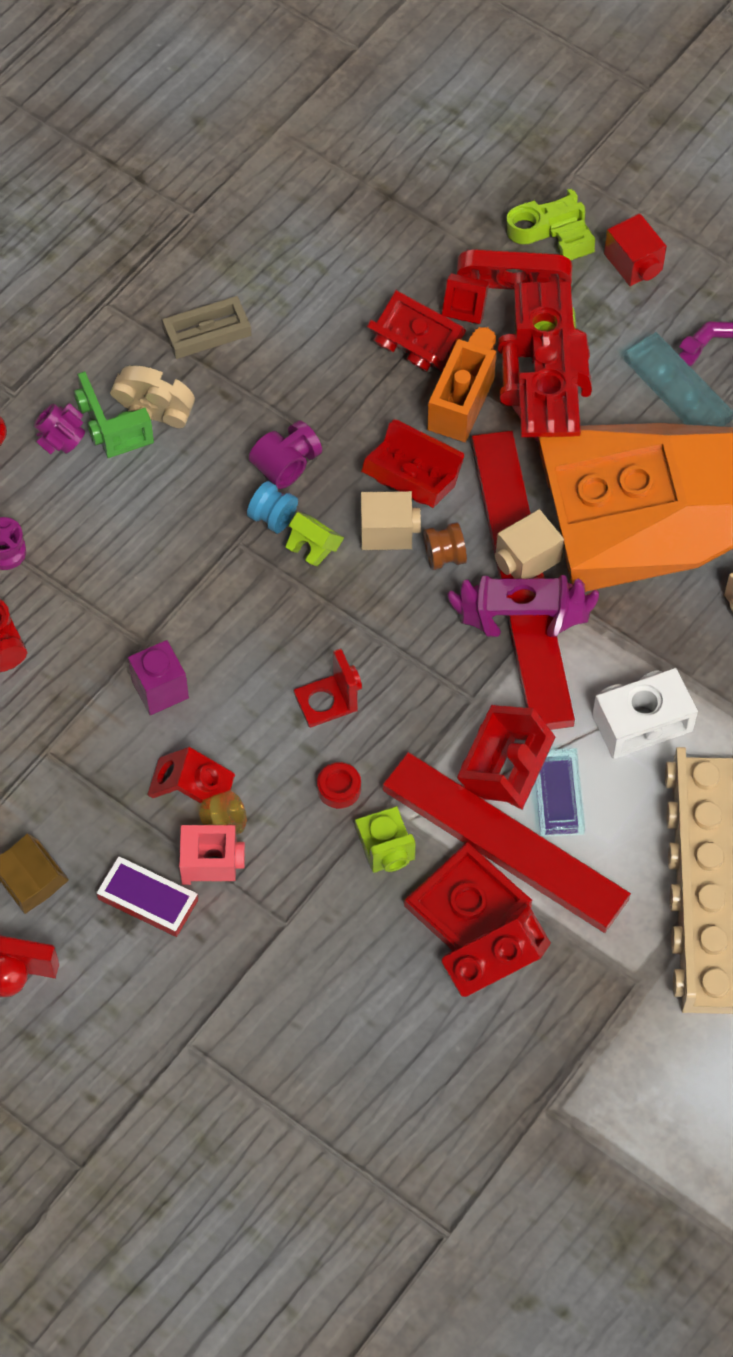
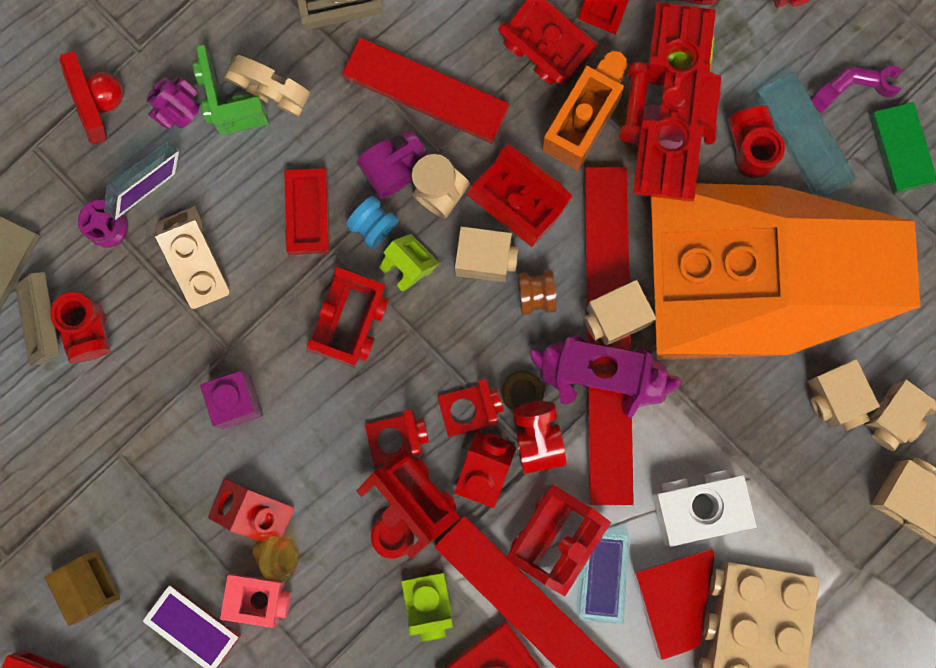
camera: 15 degrees right, 20 degrees up
none -> tile [104,141,179,220]
none -> tan bracket [155,206,229,309]
none -> red tile [284,168,330,255]
none -> red window [306,267,390,368]
none -> red tile [342,38,510,144]
none -> red window [356,450,461,558]
none -> tan piece [412,154,470,219]
none -> red bracket [438,378,504,437]
none -> red bracket [454,433,516,509]
none -> dark brown tile [501,371,544,412]
none -> red piece [513,401,567,474]
none -> red slope [634,548,715,660]
none -> red piece [728,106,785,179]

